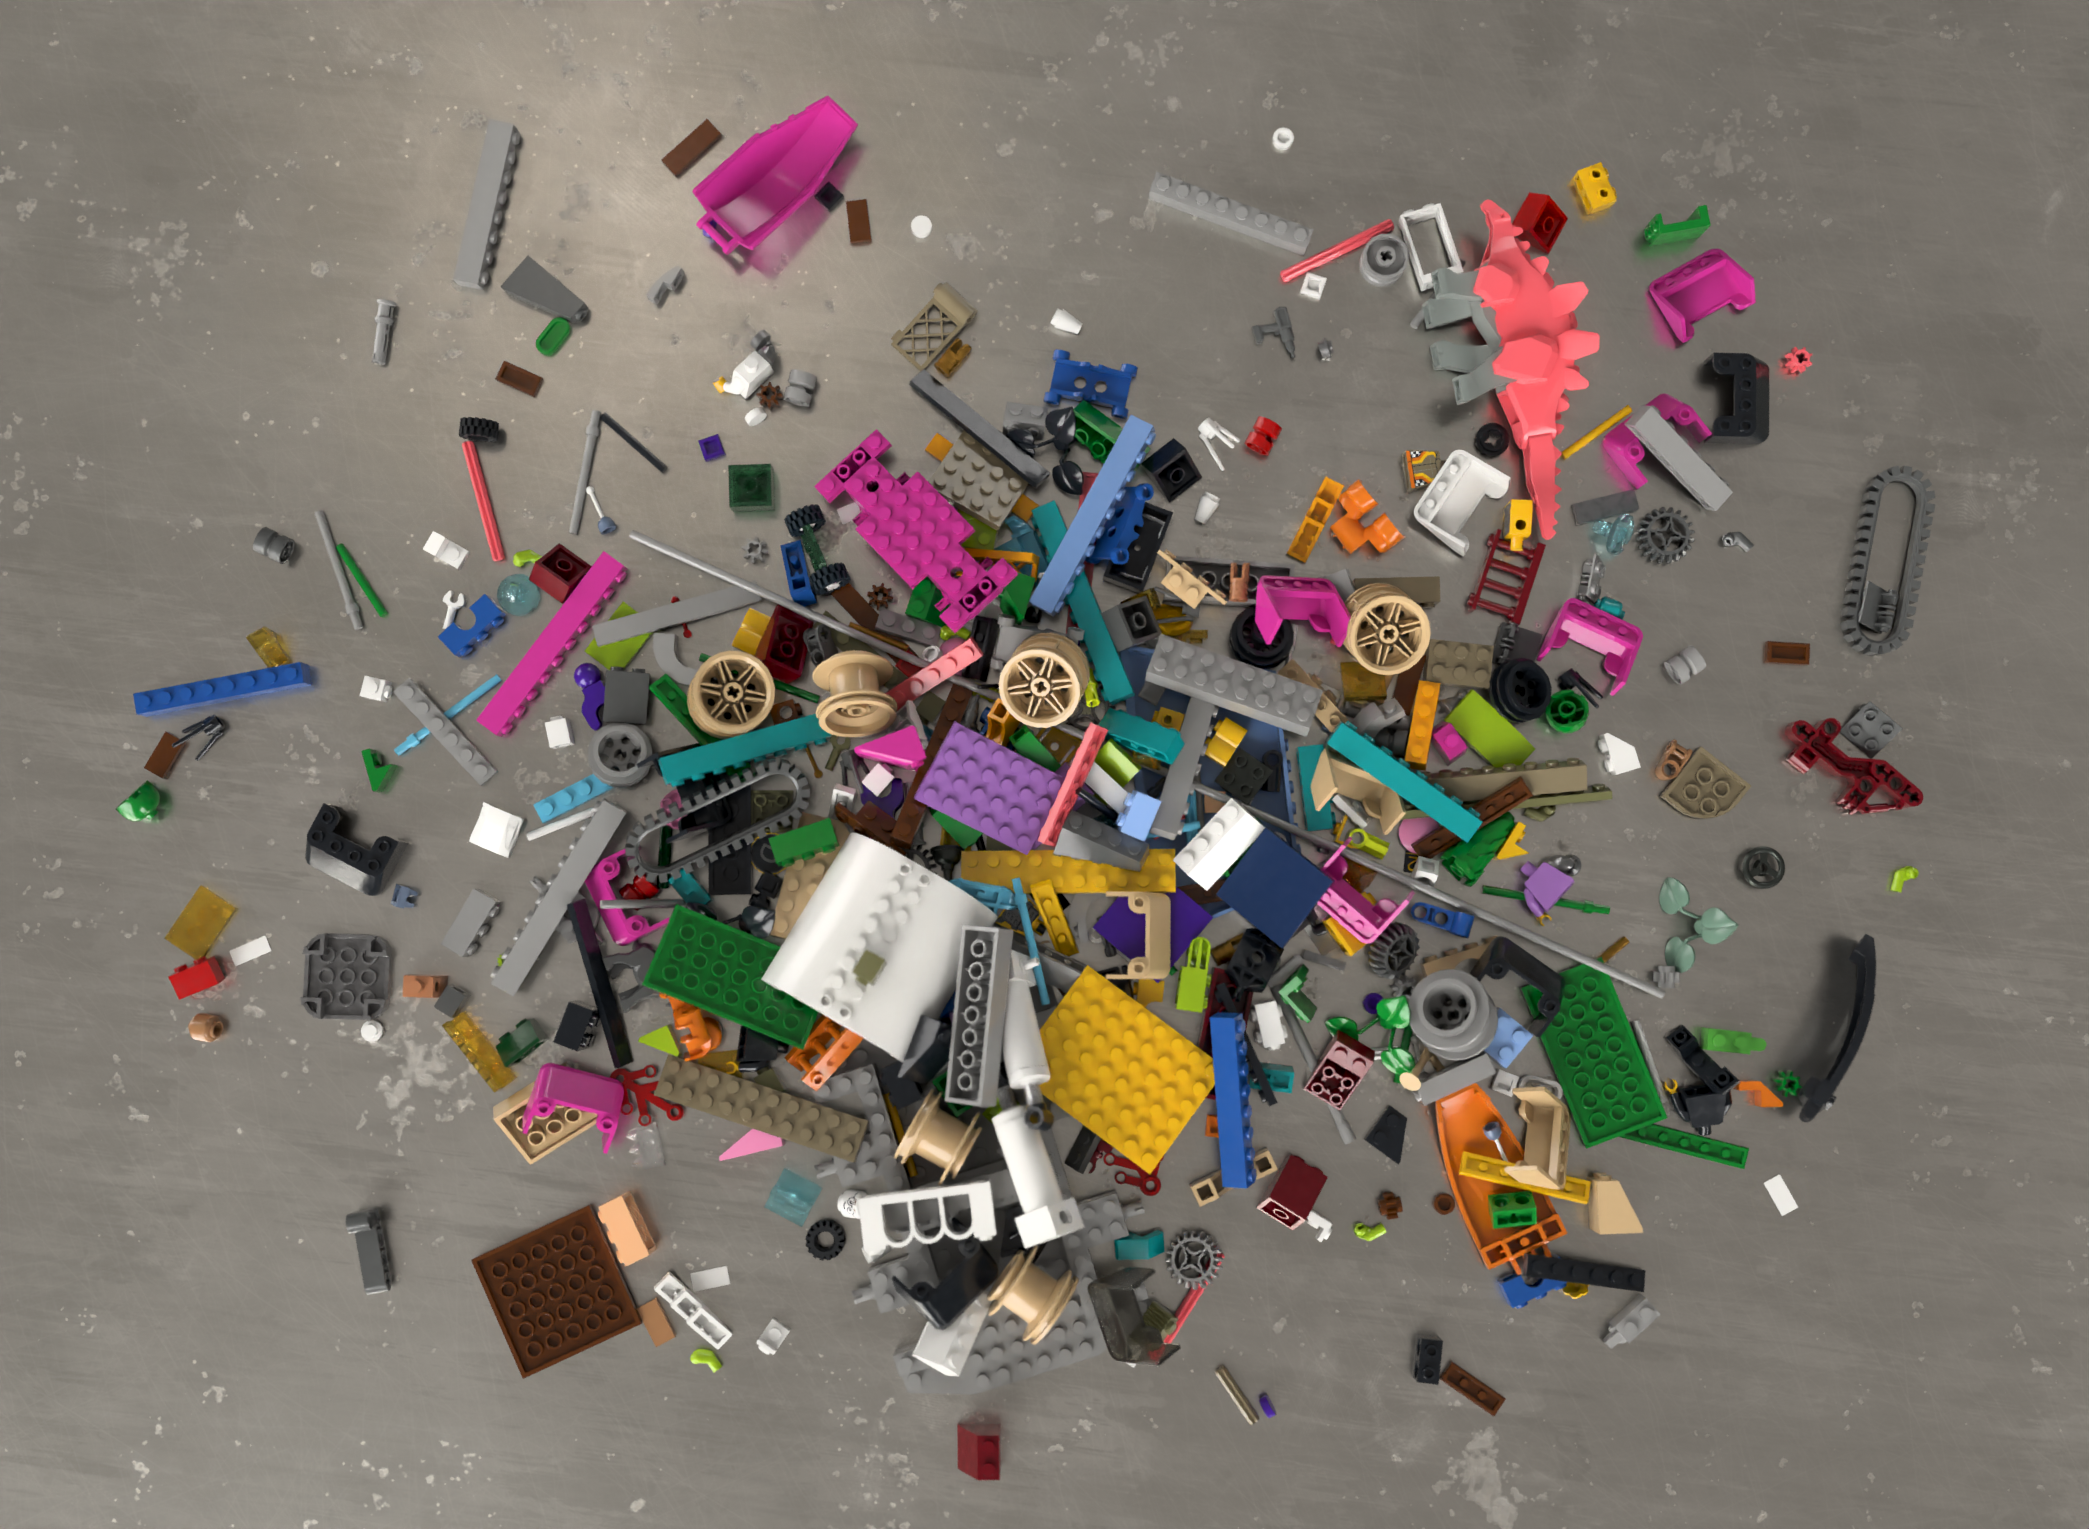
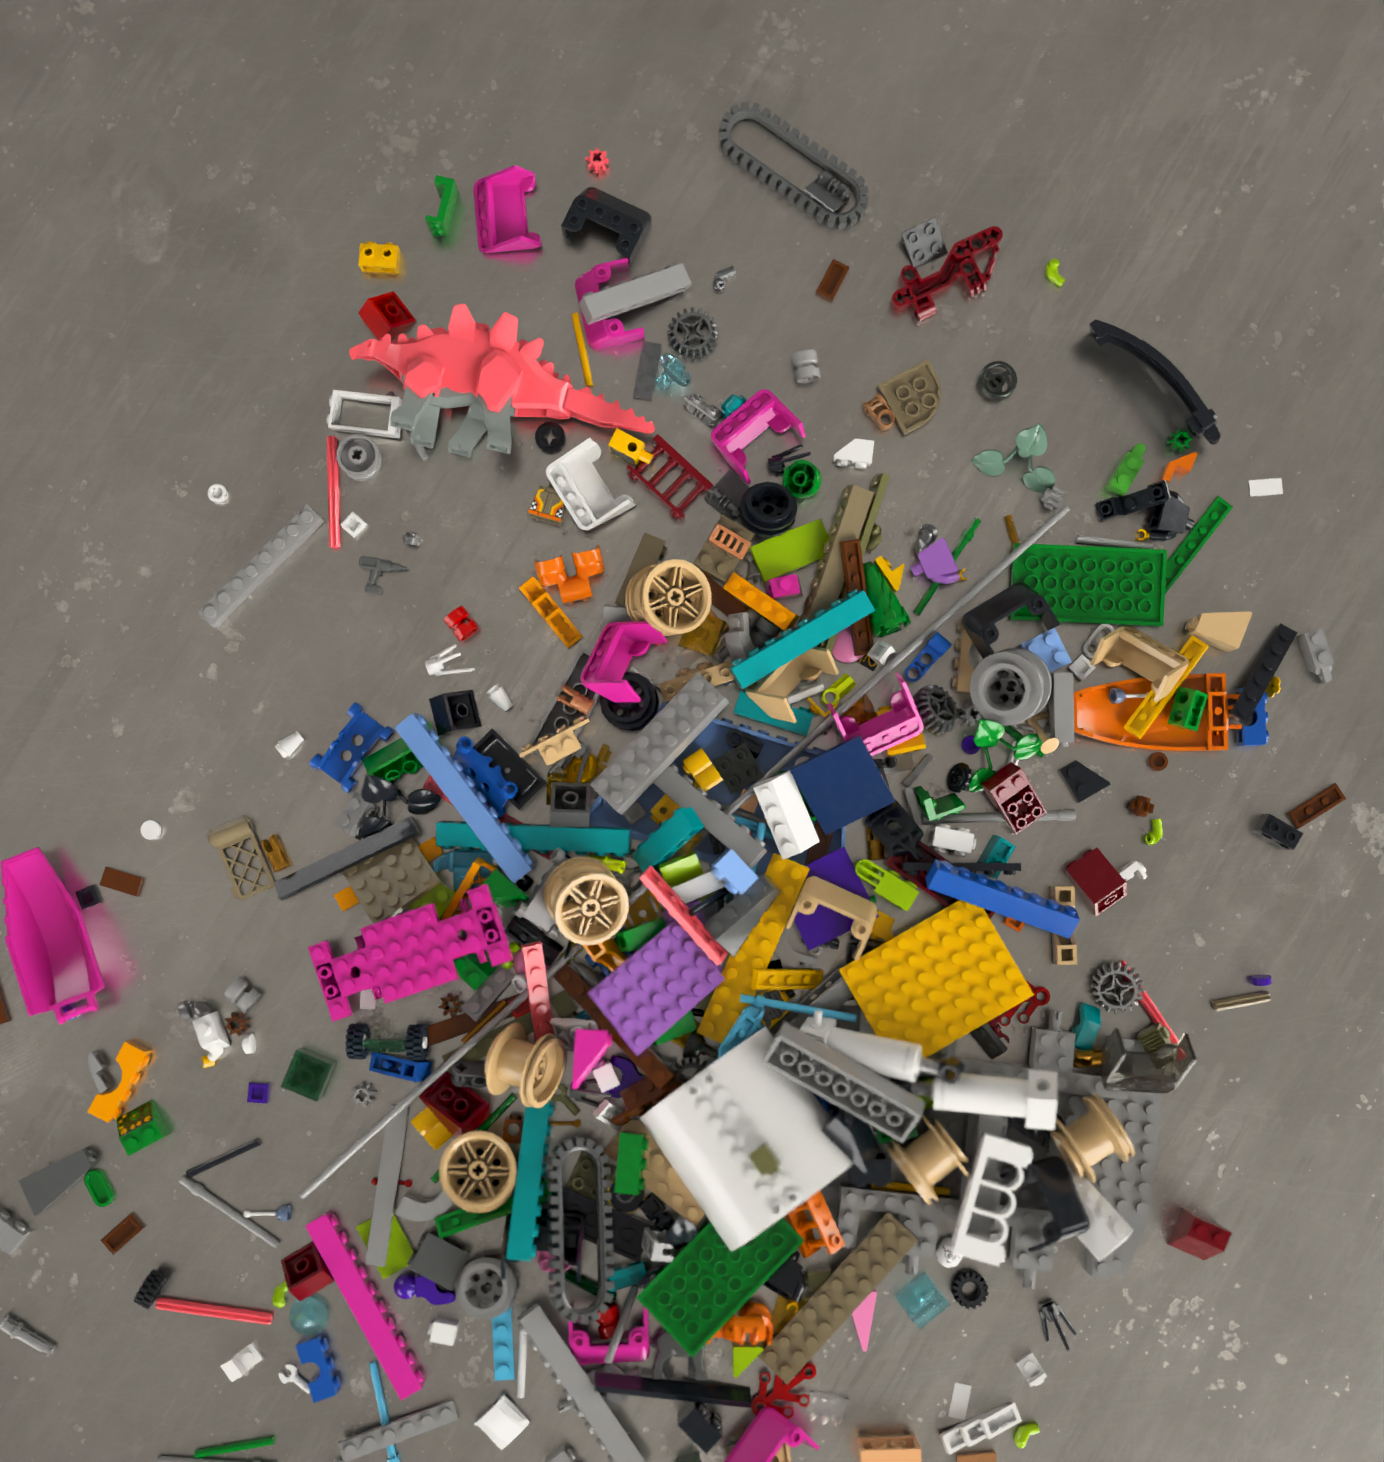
camera: 75 degrees left, 0 degrees up
none -> light orange arch [87,1040,151,1123]
none -> green slope [116,1100,170,1156]
none -> light grey hinge [641,1228,673,1262]
none -> nougat slope [708,523,751,560]
none -> black gear [947,762,972,793]
none -> black plant [1039,1301,1077,1351]
none -> pearl gold hinge [1073,1049,1110,1068]

